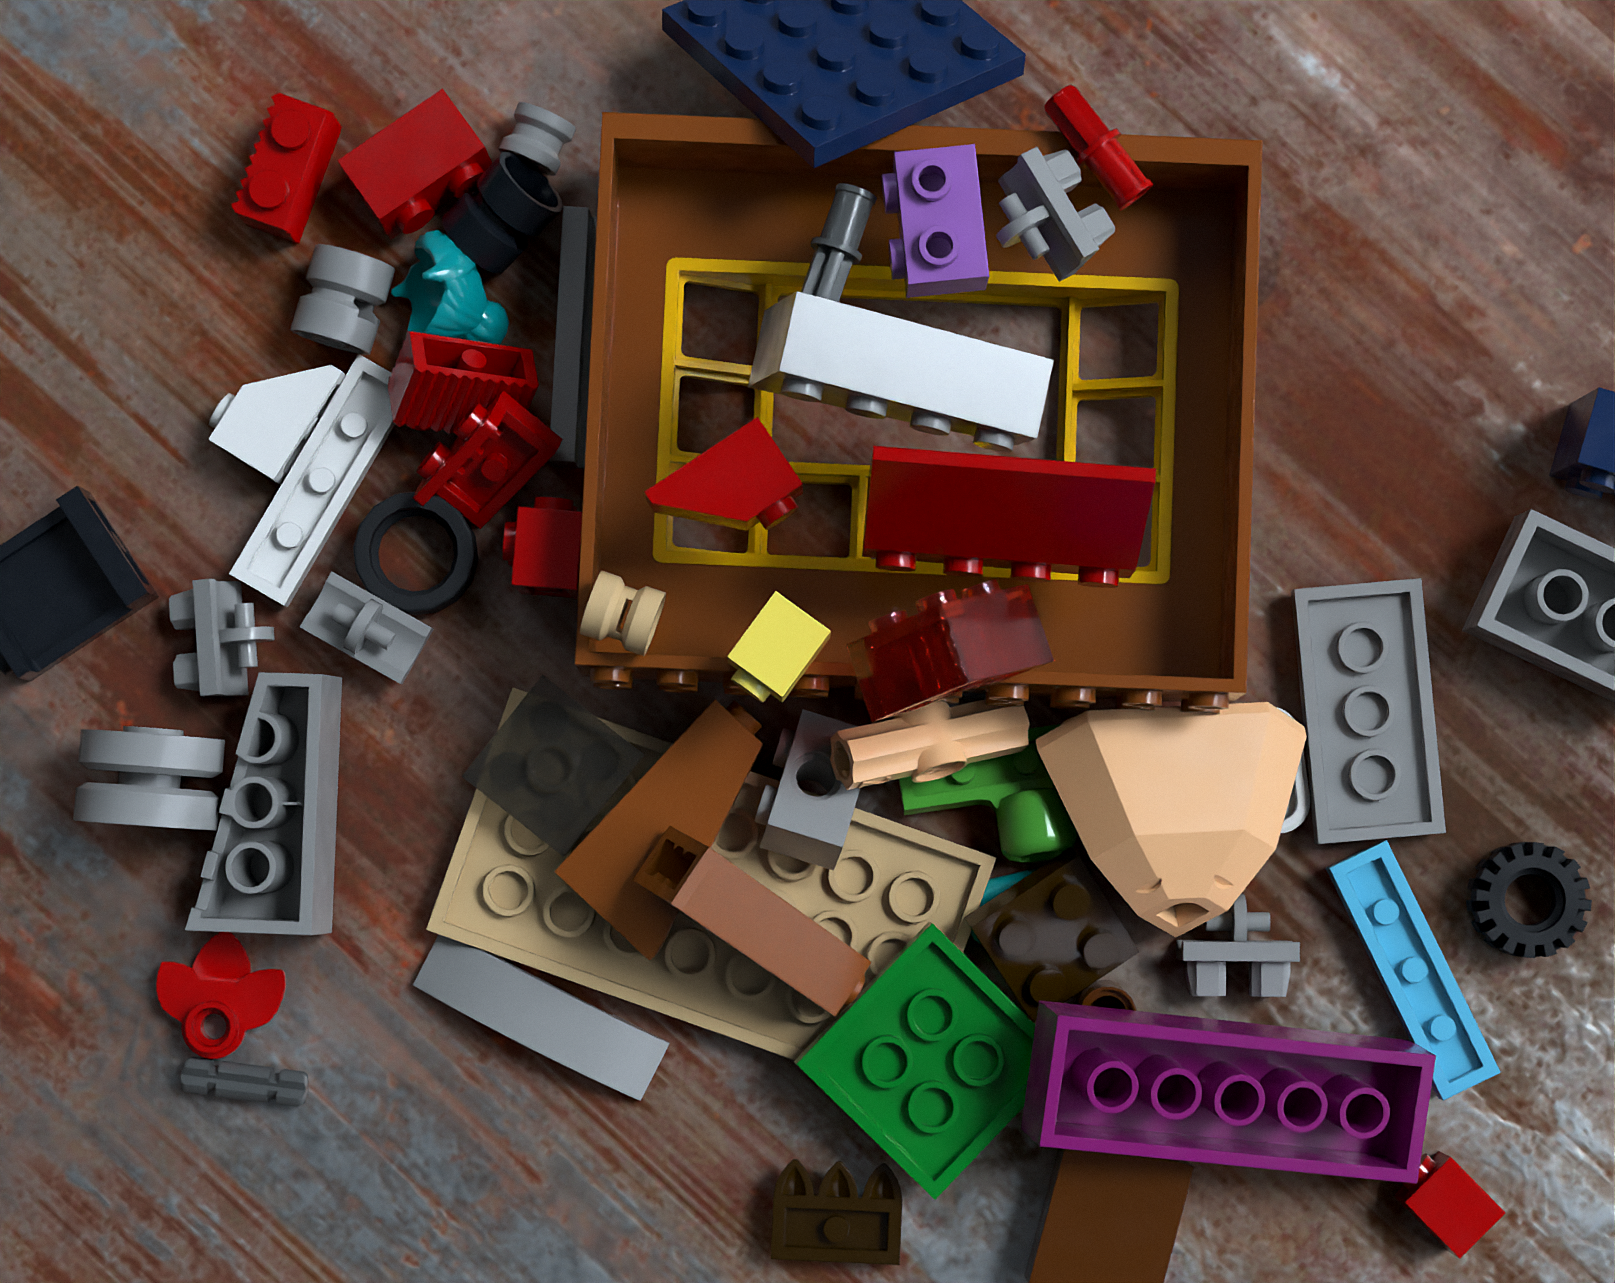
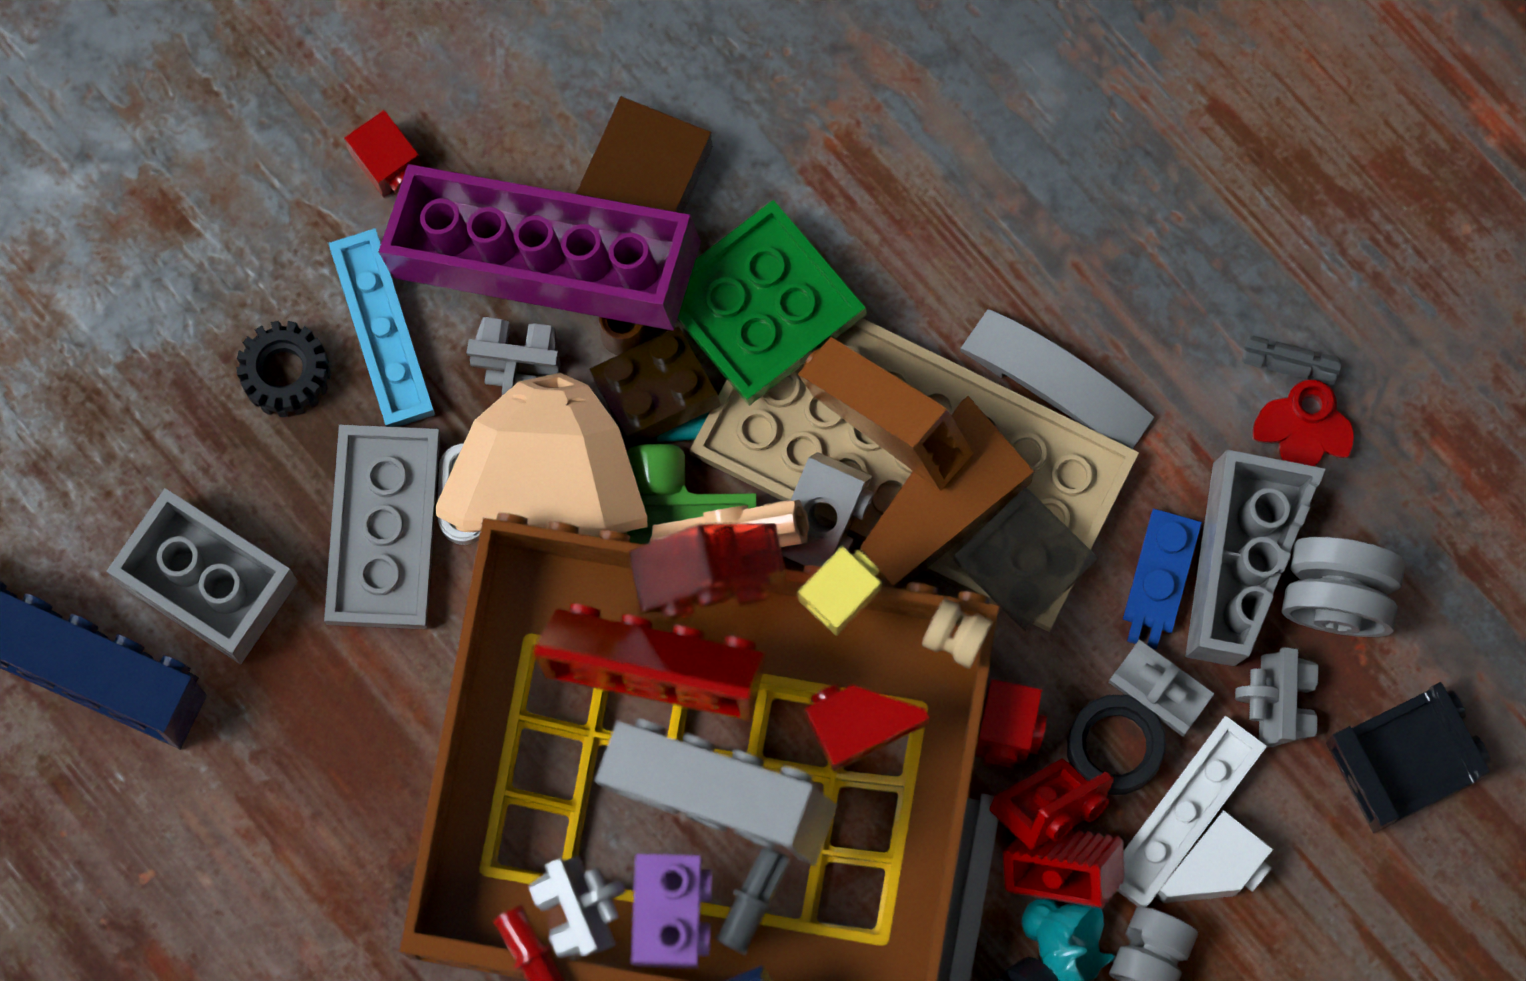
camera: 165 degrees left, 10 degrees down
dark brown plate [771,1159,903,1265] -> none
none -> blue hinge [1122,509,1202,650]

